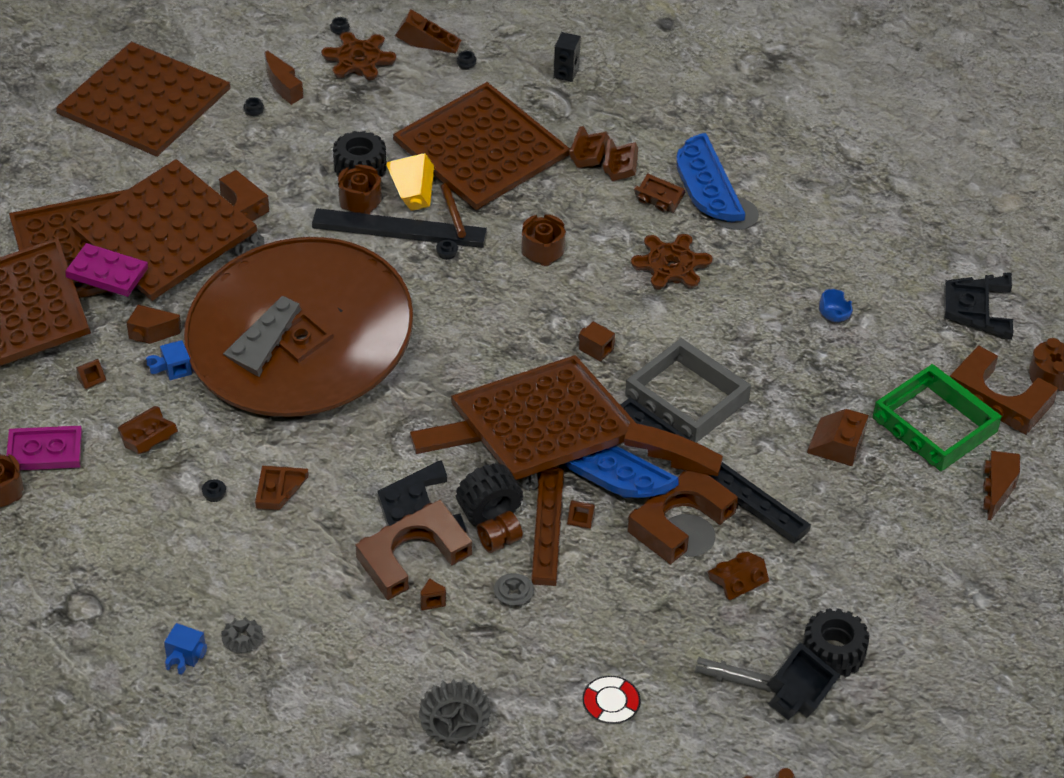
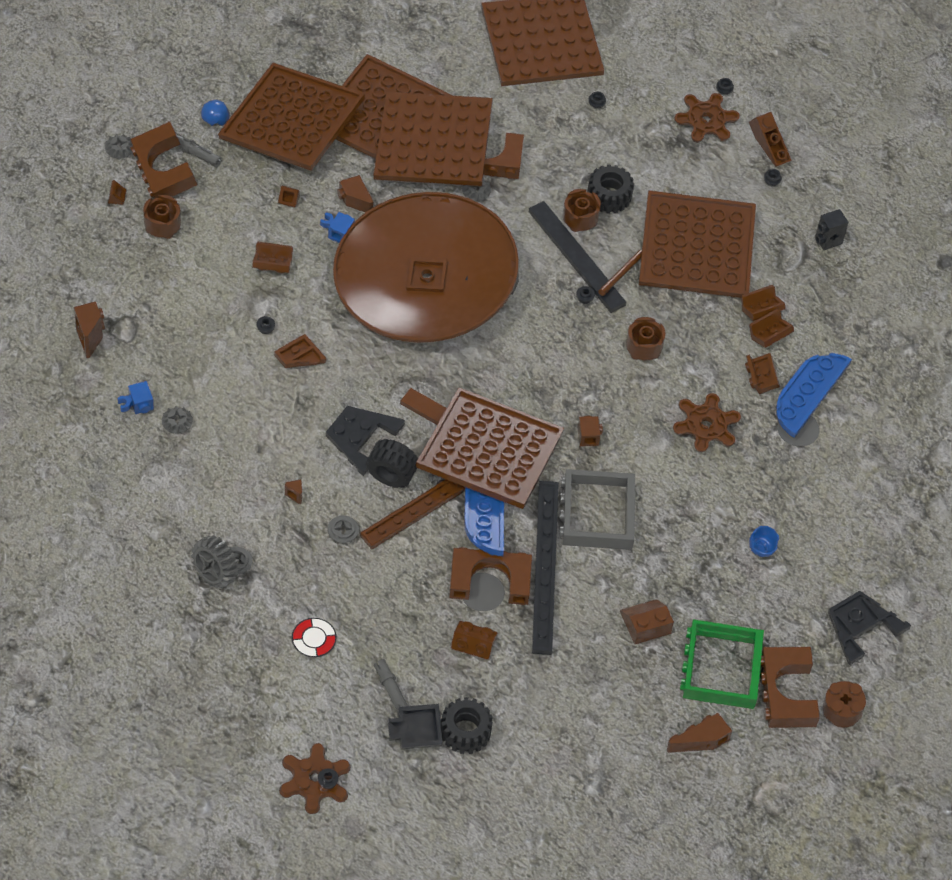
camera: 45 degrees right, 10 degrees up
magenta plate [6,425,82,470] -> none
magenta plate [65,243,148,297] -> none
dark grey wing [223,296,301,377] -> none
reddish brown slope [265,50,303,105] -> none
reddish brown arch [355,500,472,601] -> none
yellow slope [386,153,434,211] -> none
reddish brown wheel [477,511,523,553] -> none
reddish brown slope [567,500,595,529] -> none
reddish brown slope [624,422,723,476] -> none
none -> reddish brown slope [74,301,105,358]

